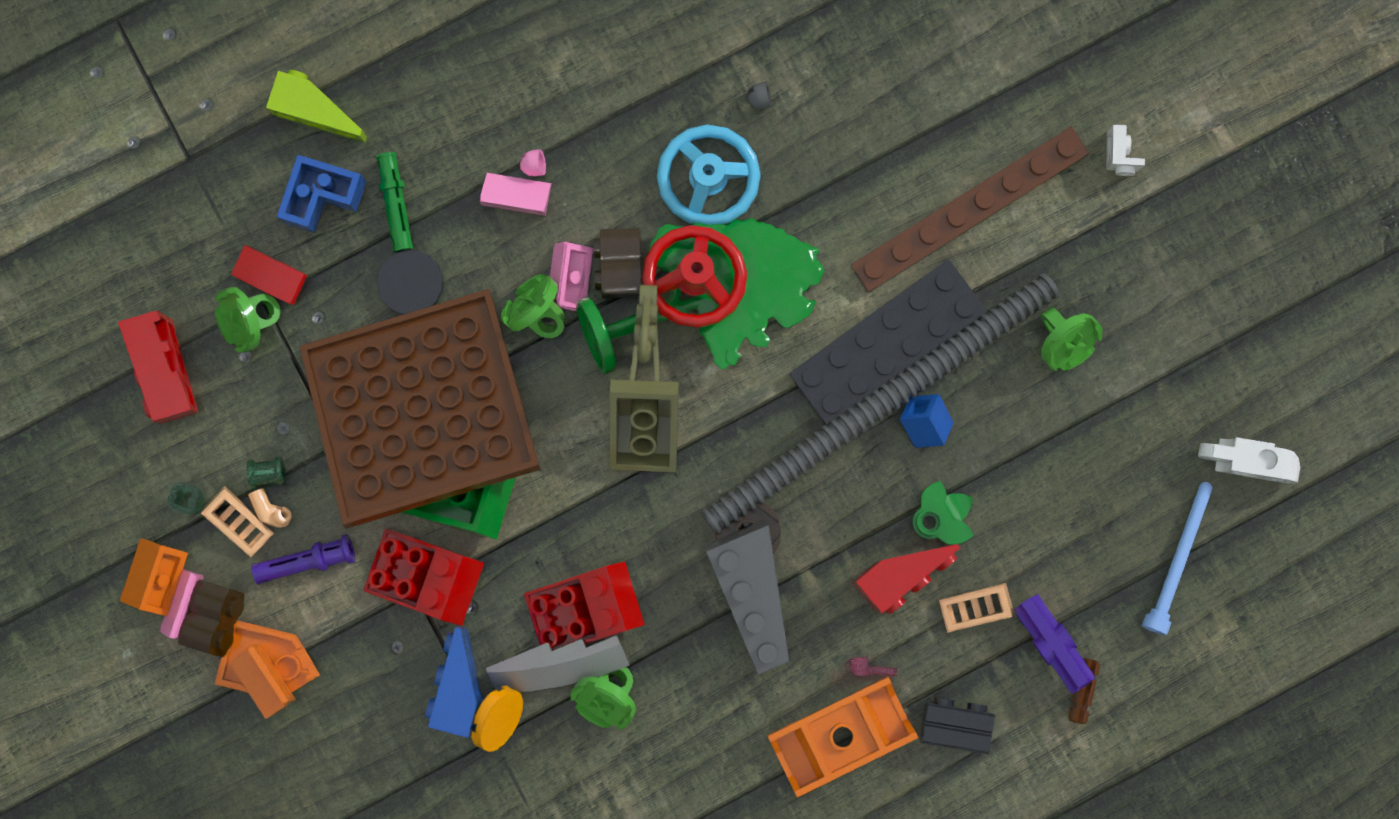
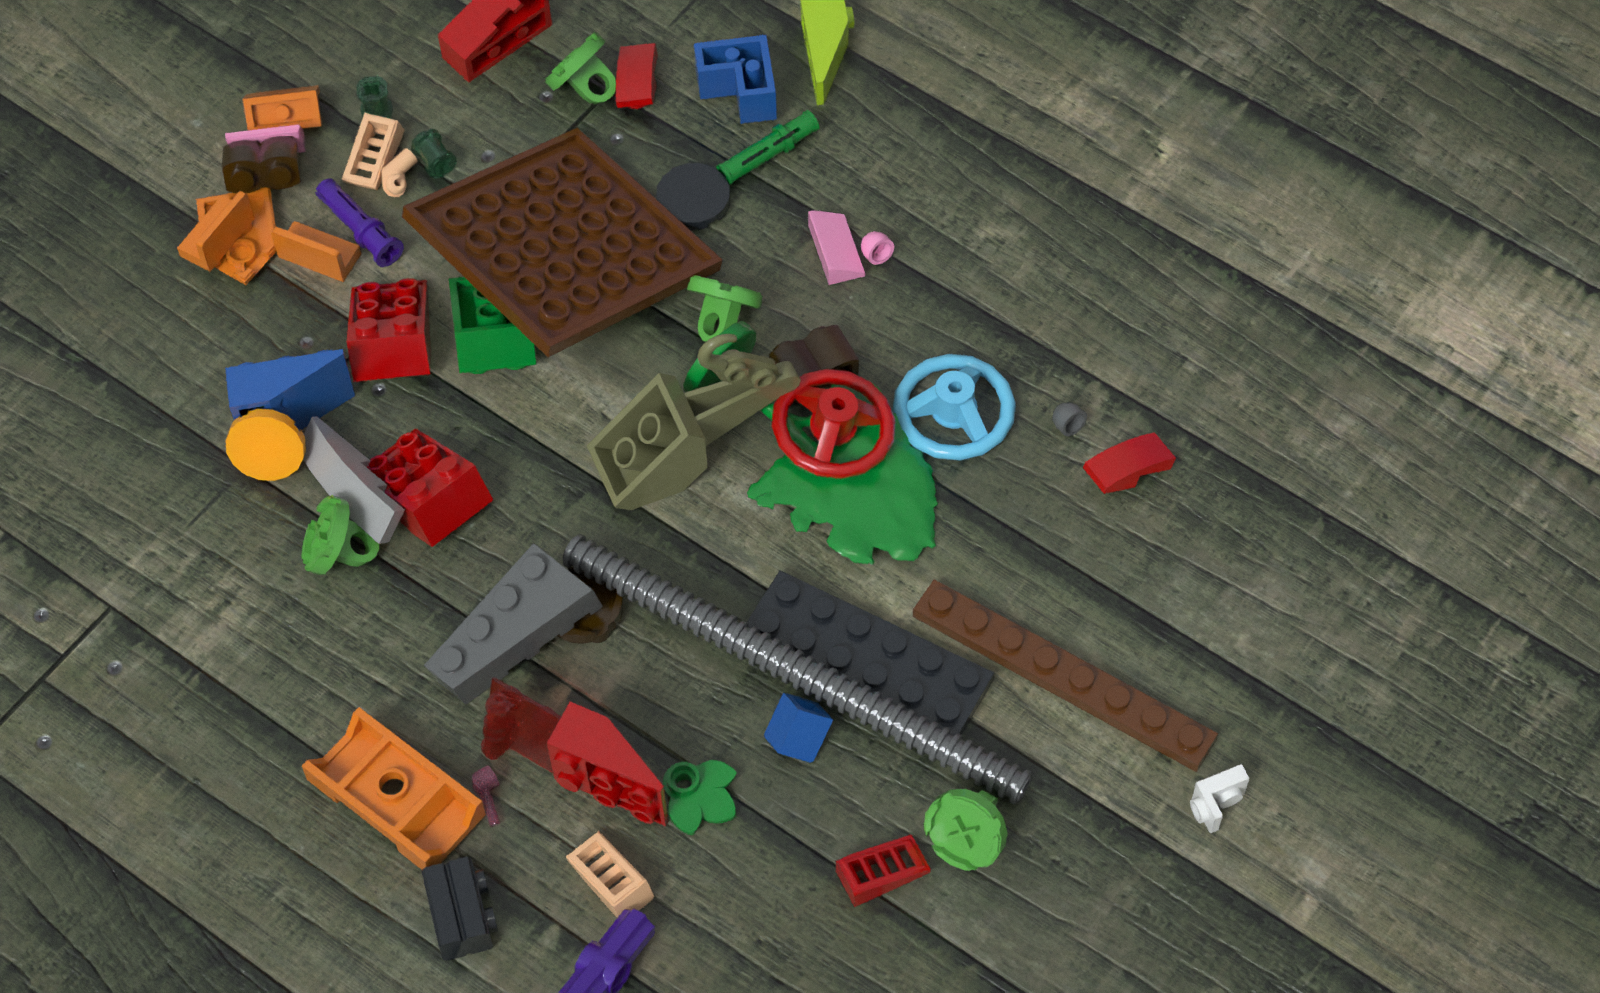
camera: 65 degrees right, 25 degrees down
bright pink slope [550,242,594,312] -> none
none -> orange panel [271,221,361,282]
none -> clear red hinge [481,677,562,773]
none -> red slope [836,834,931,907]
none -> red slope [1083,432,1176,494]

